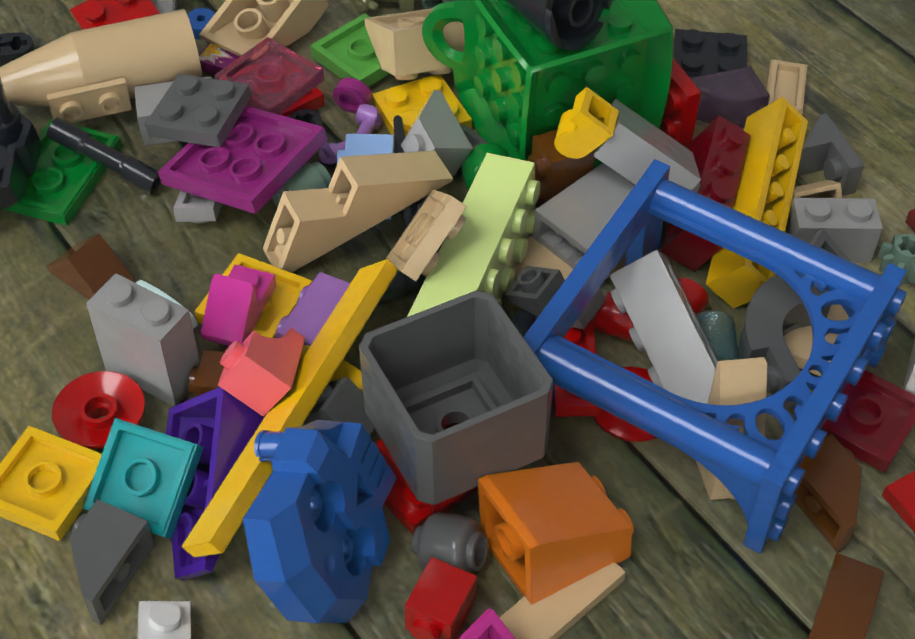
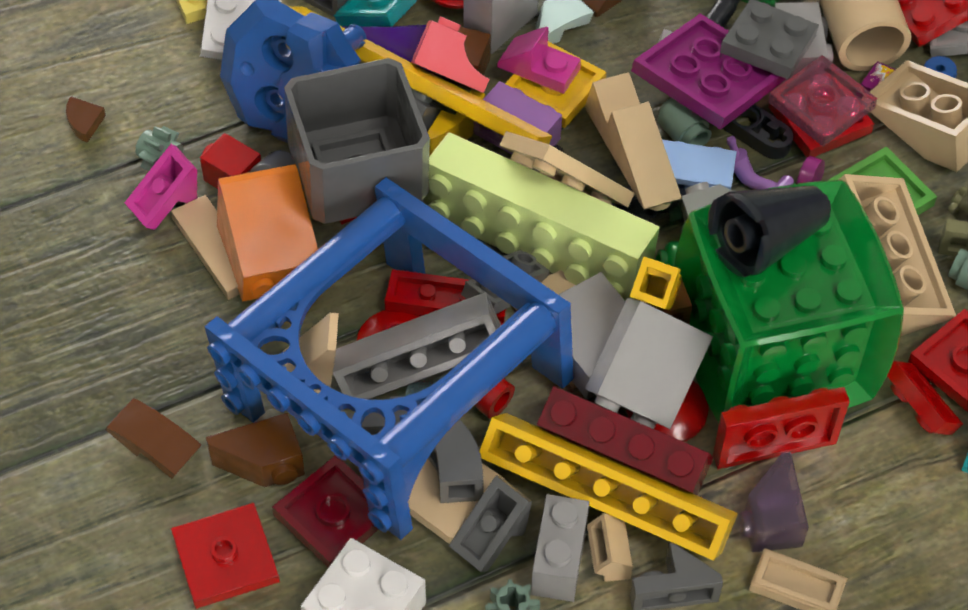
camera: 100 degrees right, 5 degrees up
black plate [673,29,747,94] -> none

